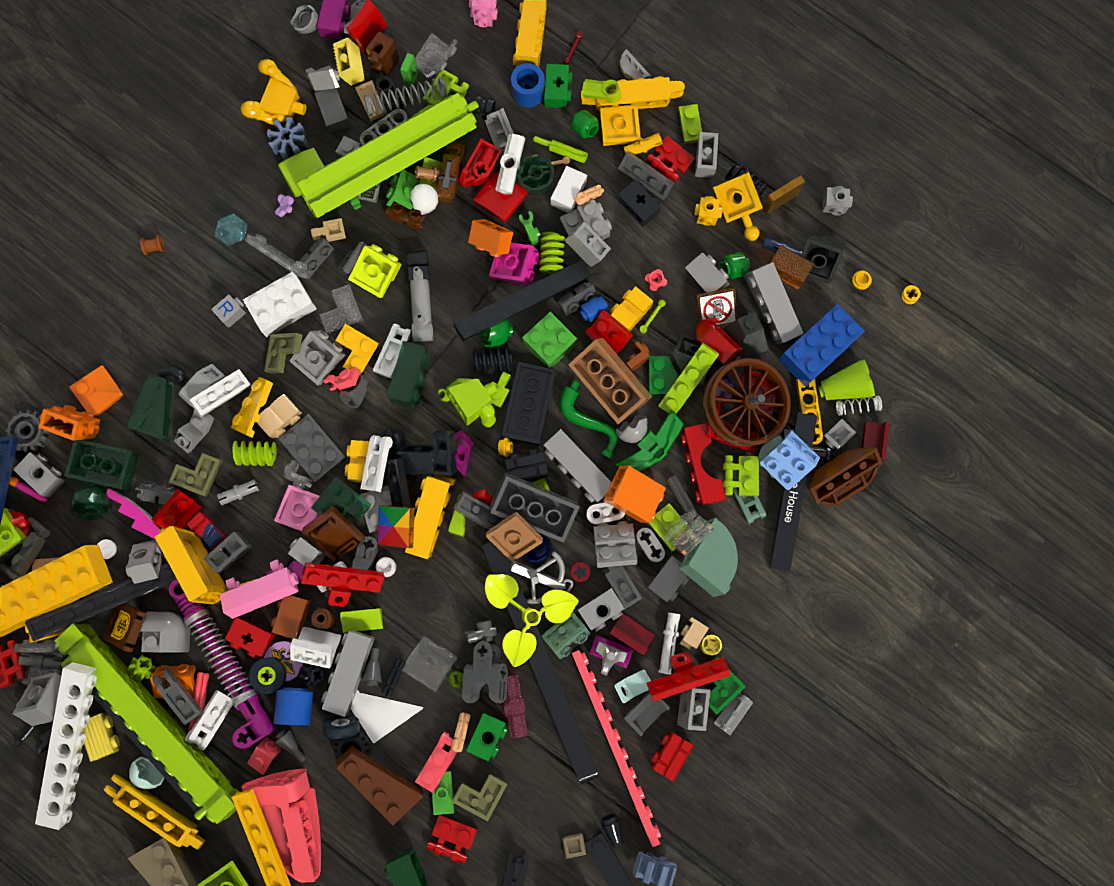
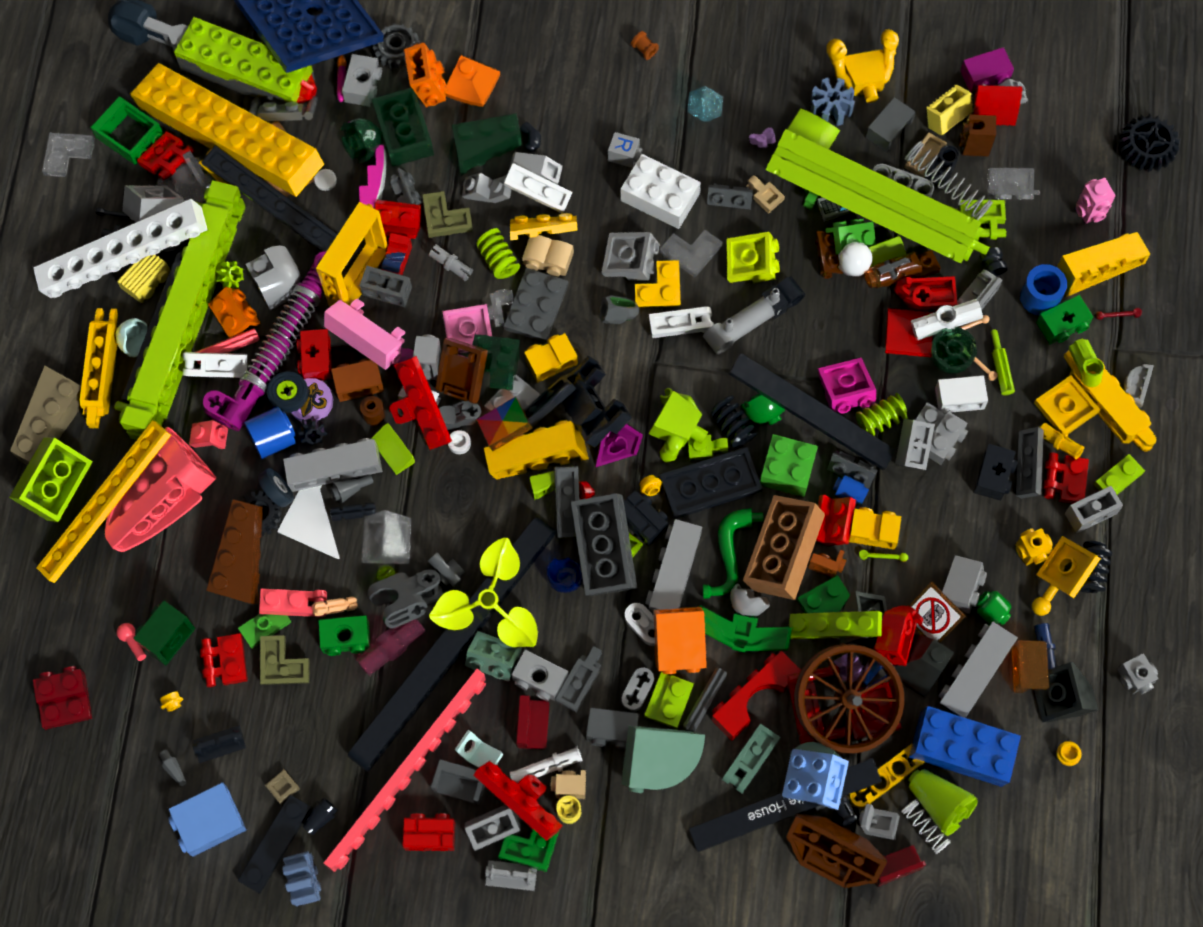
camera: 60 degrees right, 10 degrees down
dark grey pin [19,652,65,671] -> none
reddish brown container [102,603,147,652] -> none
light grey brick [126,539,163,584] -> none
dark grey hinge [153,668,203,725] -> none
clear plate [245,234,312,280] -> none
olive plate [264,333,302,373] -> none
dark grey cone [274,728,306,764] -> none
light grey hair [290,5,319,34] -> none
white bracket [290,627,341,669] -> none
light grey slope [305,65,340,91] -> none
coral plate [324,367,360,391] -> none
light grey plate [335,136,361,157] -> none
dark grey tile [337,241,367,274] -> none
white plate [360,435,393,492] -> none
clear green brick [387,341,432,410] -> none
bright green plate [400,53,418,88] -> none
medium nougat pin [414,166,440,182] -> none
orange brick [468,219,513,257] -> none
medium nougat plate [486,512,543,562] -> none
light grey piece [510,552,573,604] -> none
bright green plate [519,211,541,247] -> none
dark red tile [570,562,590,582] -> none
green head [571,110,599,139] -> none
light nougat axle [574,185,604,205] -> none
piece [589,635,633,676] -> none
light grey plate [593,521,637,568] -> none
coral plate [645,269,667,291] -> none
clear plate [663,509,714,556] -> none
lime plate [723,455,759,497] -> none
pearl gold tile [762,176,805,214] -> none
yellow bush [901,285,921,304] -> none

